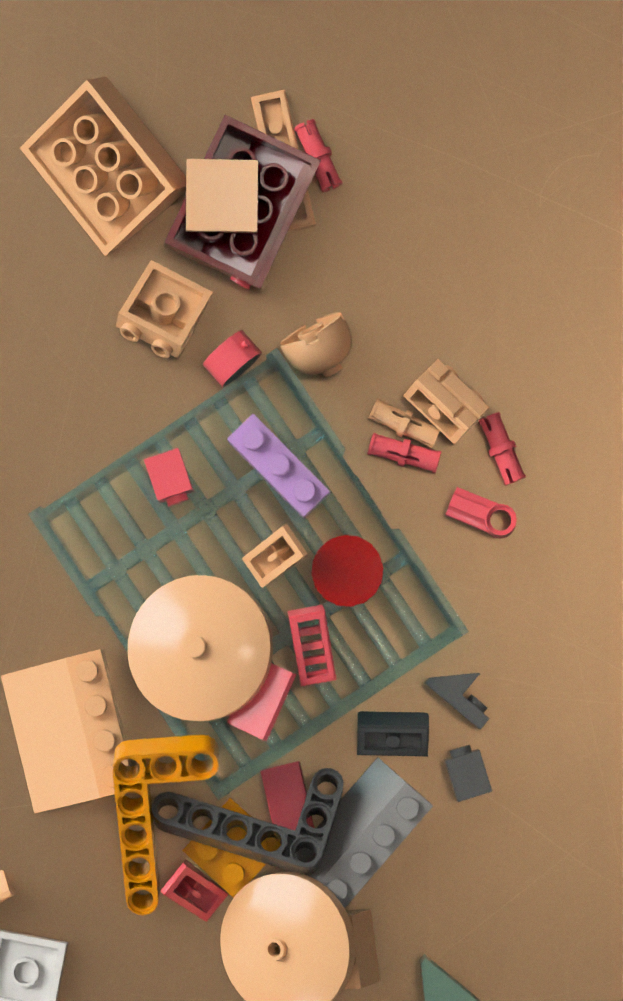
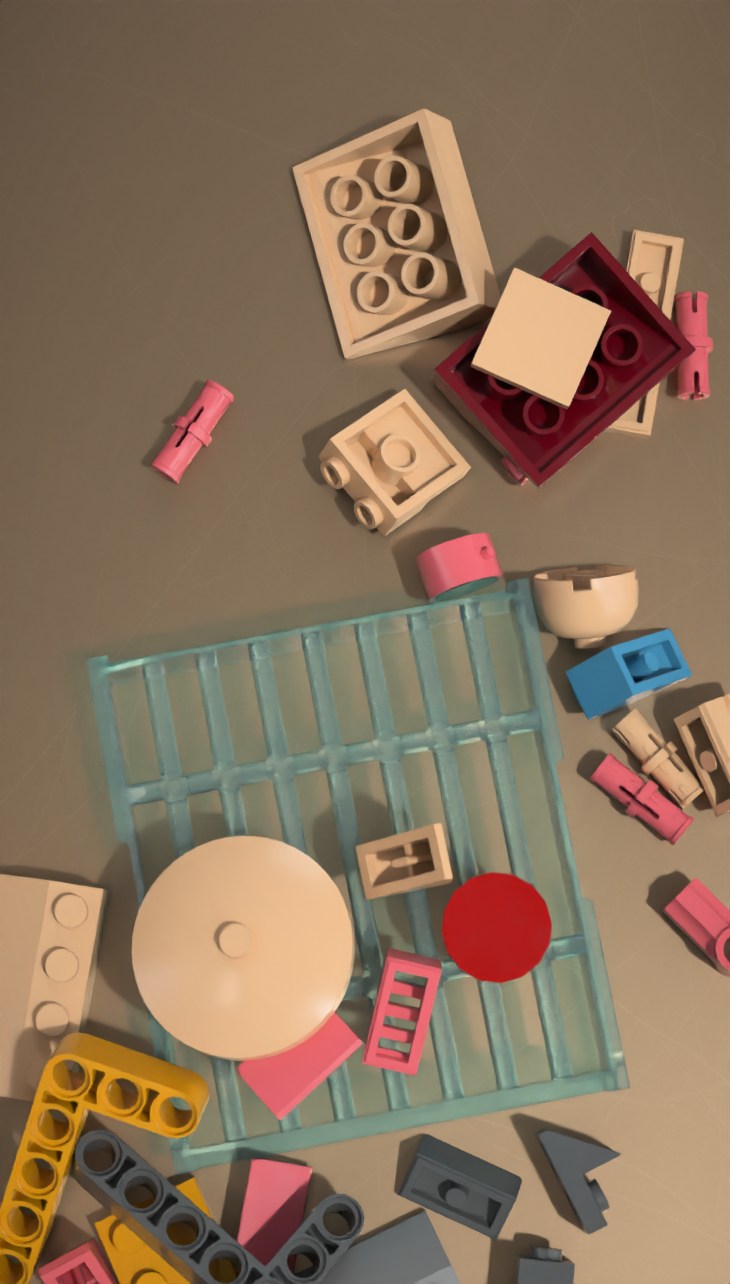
camera: 15 degrees right, 5 degrees down
coral brick [144,448,194,507] -> none
lavender brick [227,414,330,519] -> none
none -> coral pin [150,380,235,484]
none -> dark azure slope [565,628,692,720]

